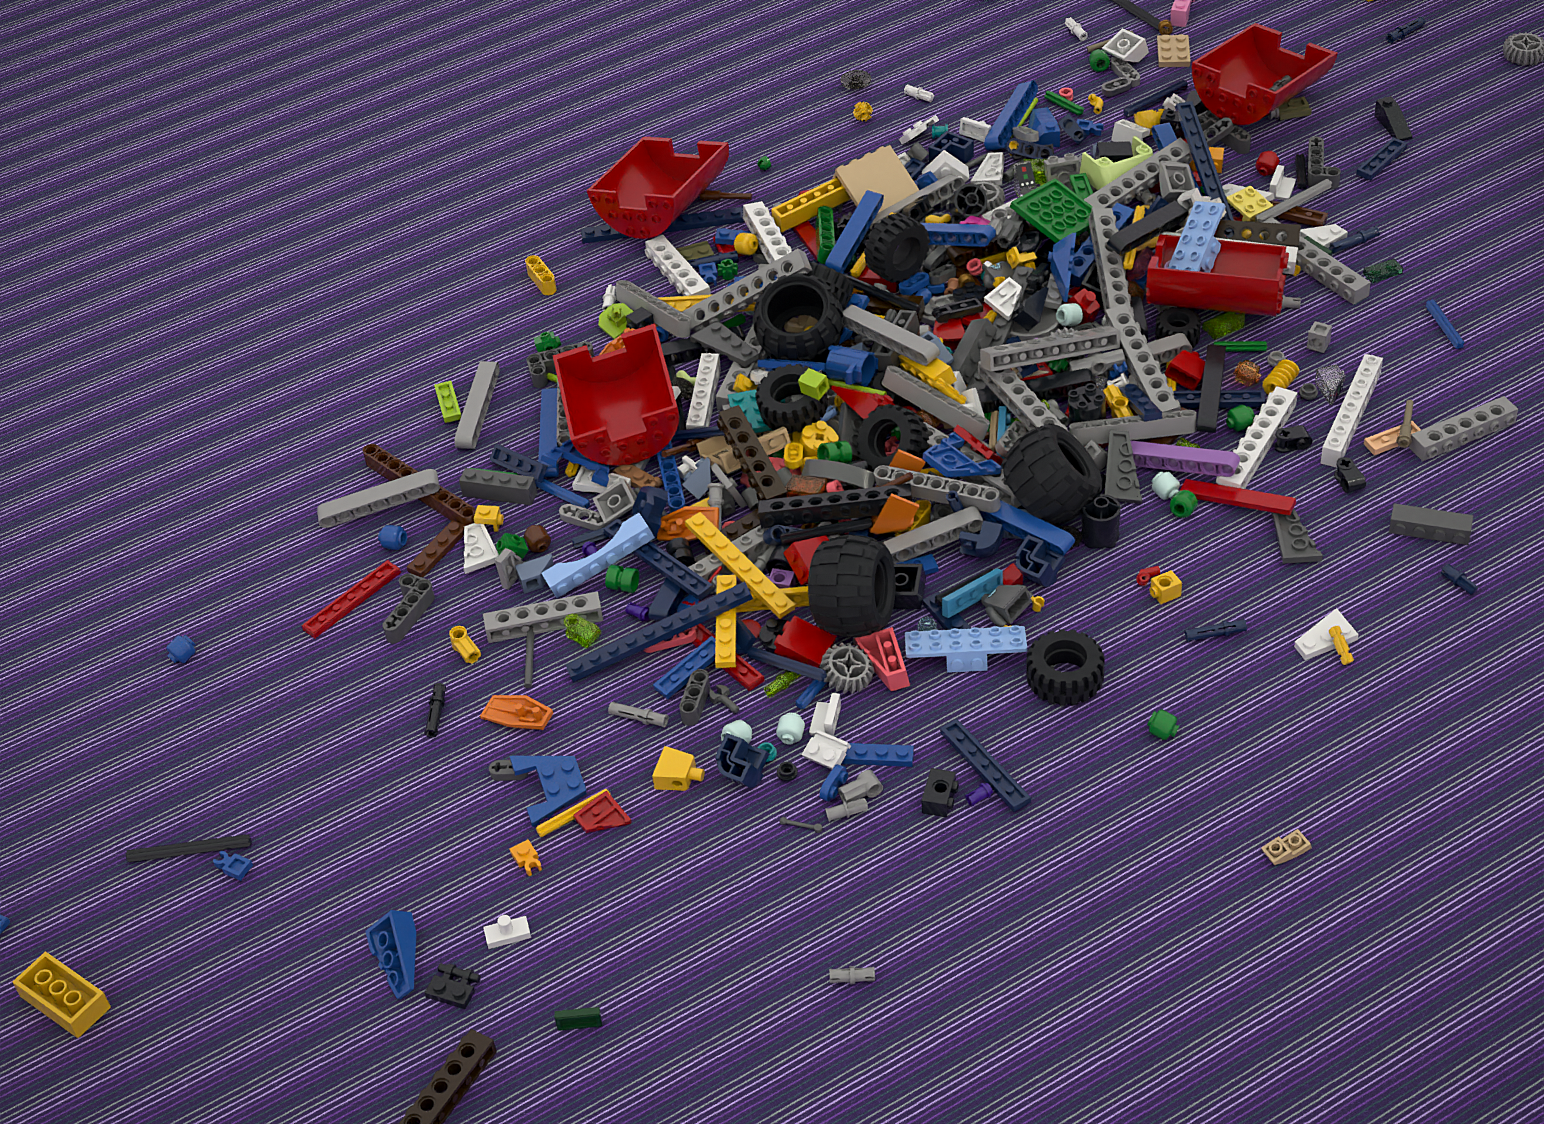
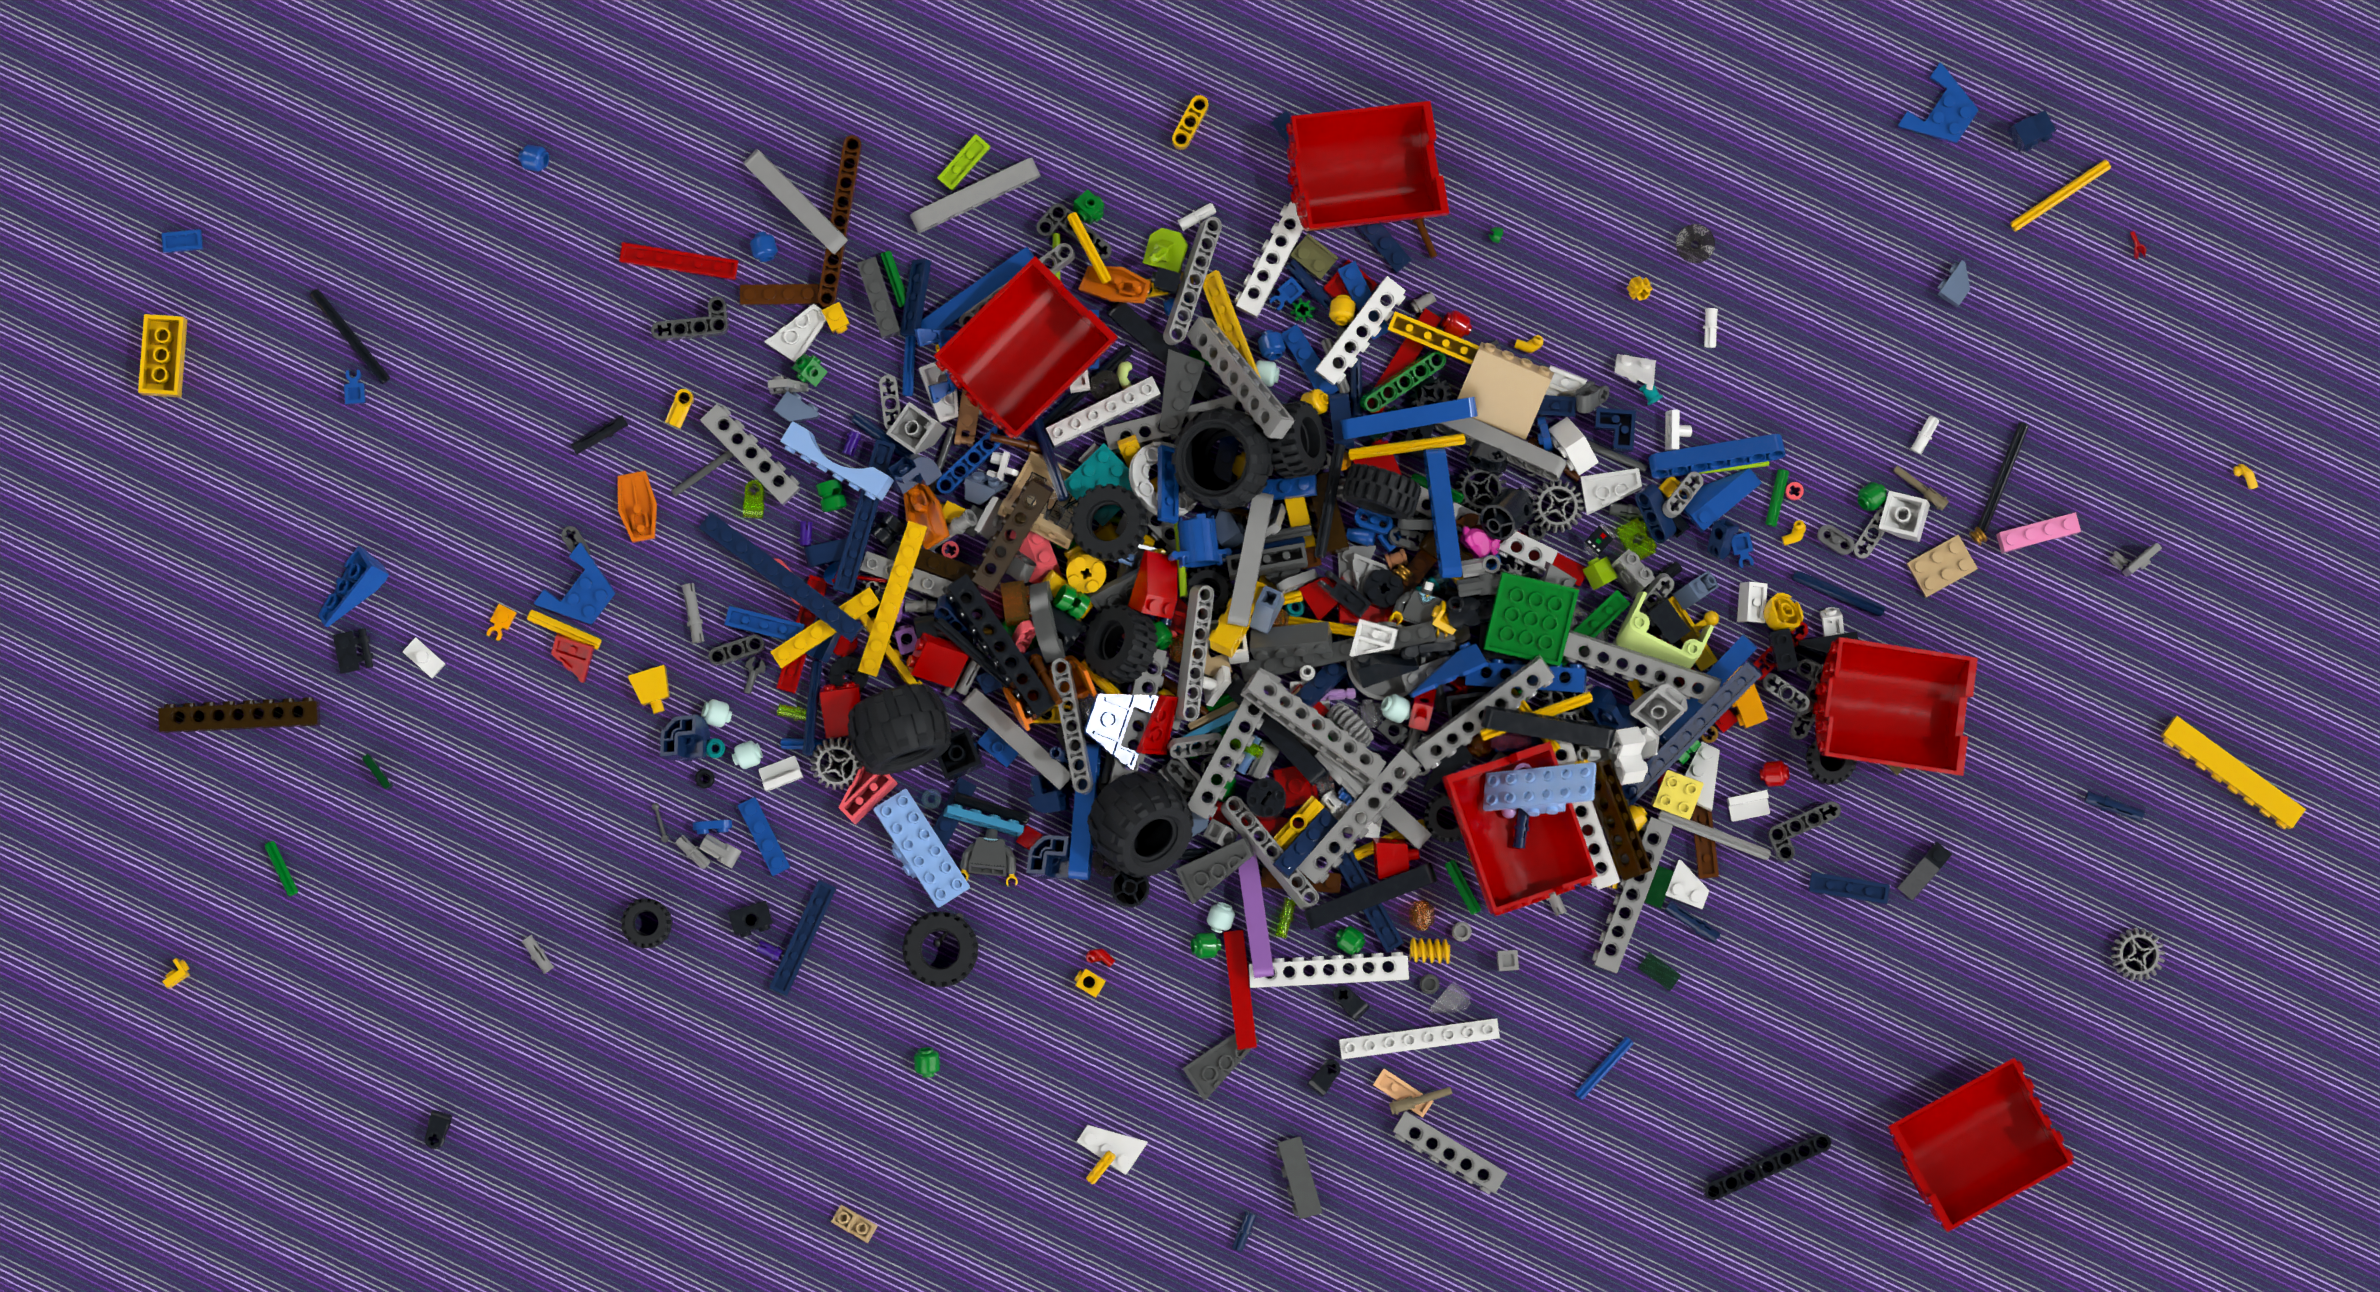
camera: 50 degrees right, 40 degrees up
reddish brown head [524,525,551,553] -> none
yellow plate [784,442,804,470] -> none
lime brick [798,368,830,400] -> none
white plate [801,729,851,770] -> none
yellow arm [925,214,951,223] -> none
yellow axle [934,378,967,404] -> none
coral bush [967,258,983,276] -> none
dark blue pin [1184,619,1247,642] -> none
dark grey pin [1269,75,1292,92] -> none
black axle [1295,154,1307,189] -> none
none -> black tyre [621,898,672,948]
none -> yellow axle [1067,212,1111,284]
none -> black tyre [1805,740,1857,785]

